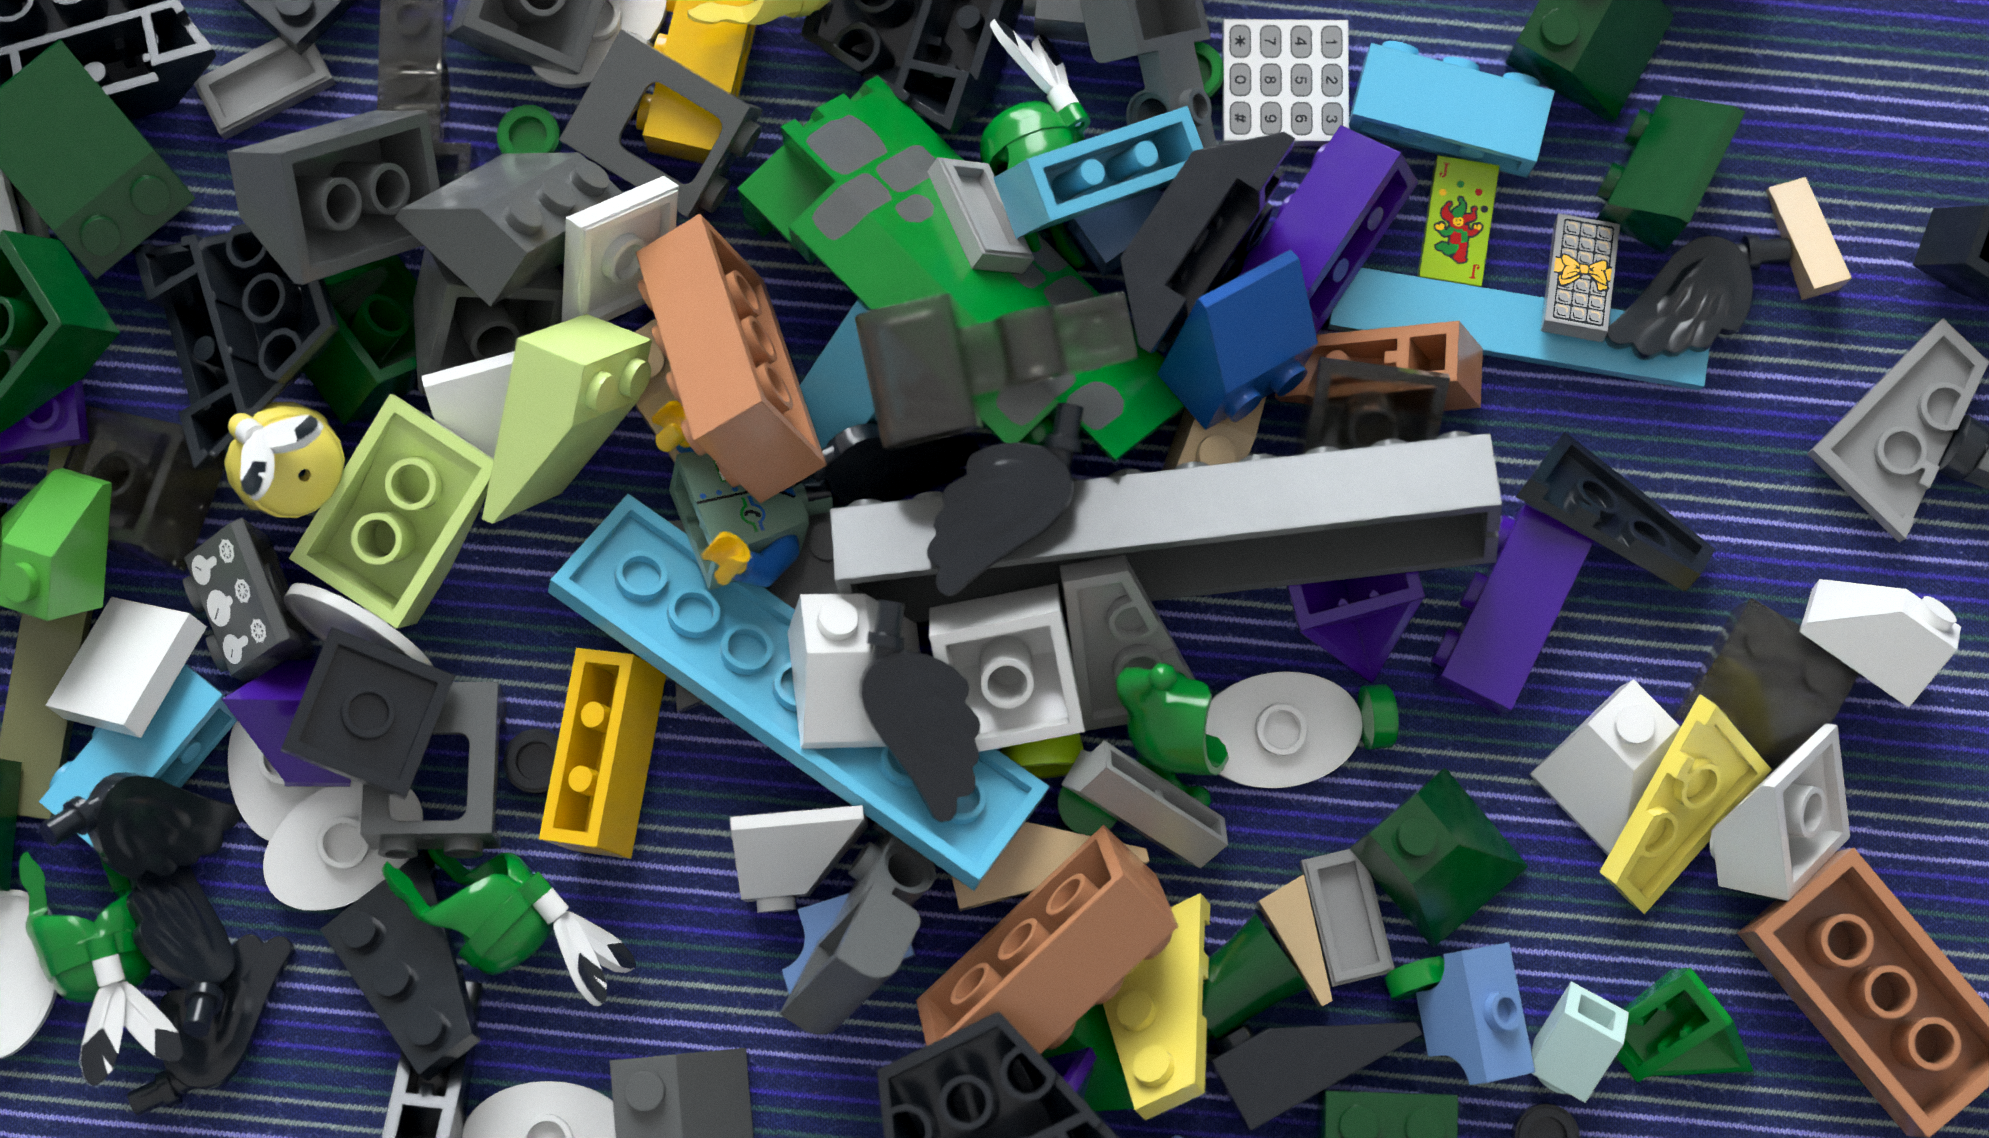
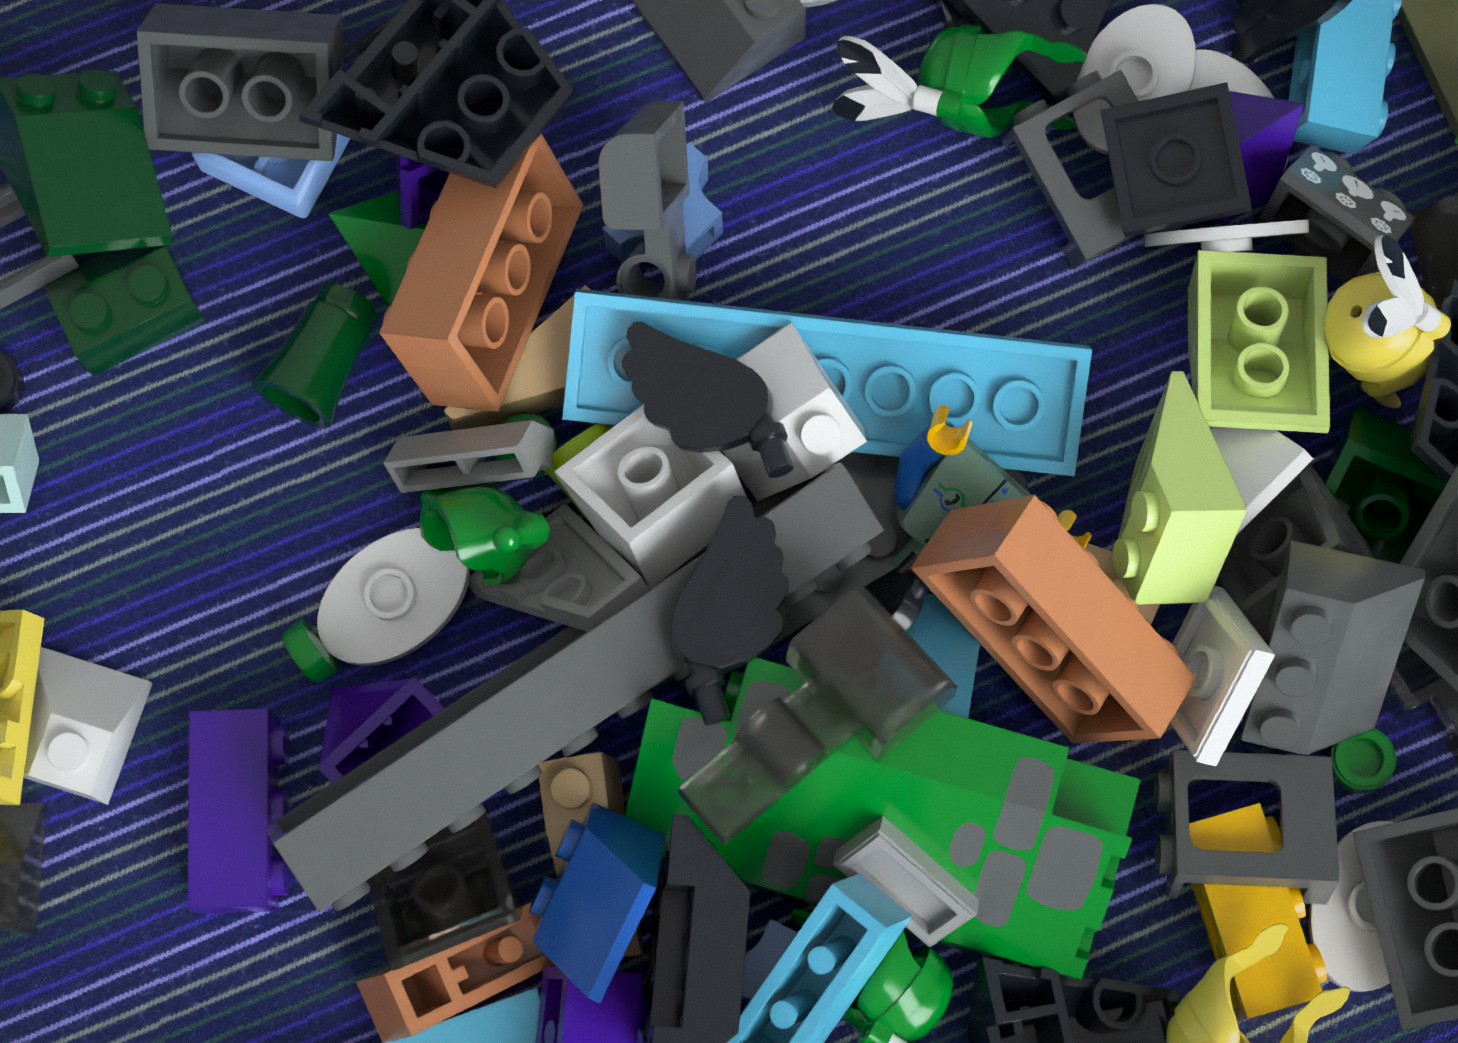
camera: 155 degrees right, 5 degrees down
white tile [45,597,206,738] -> none
black tile [503,729,558,794] -> none
yellow brick [539,648,666,859] -> none
white slope [730,805,868,913] -> none
light yellow wing [1103,893,1210,1120] -> none
black slope [1208,1022,1422,1131] -> none
tan piece [1256,874,1332,1007] -> none
light grey tile [1299,849,1395,987] -> none
dark green slope [1349,768,1528,948] -> none
green tile [1384,956,1445,1001] -> none
medium blue brick [1416,942,1535,1085] -> none
black wing [1516,432,1716,592] -> none

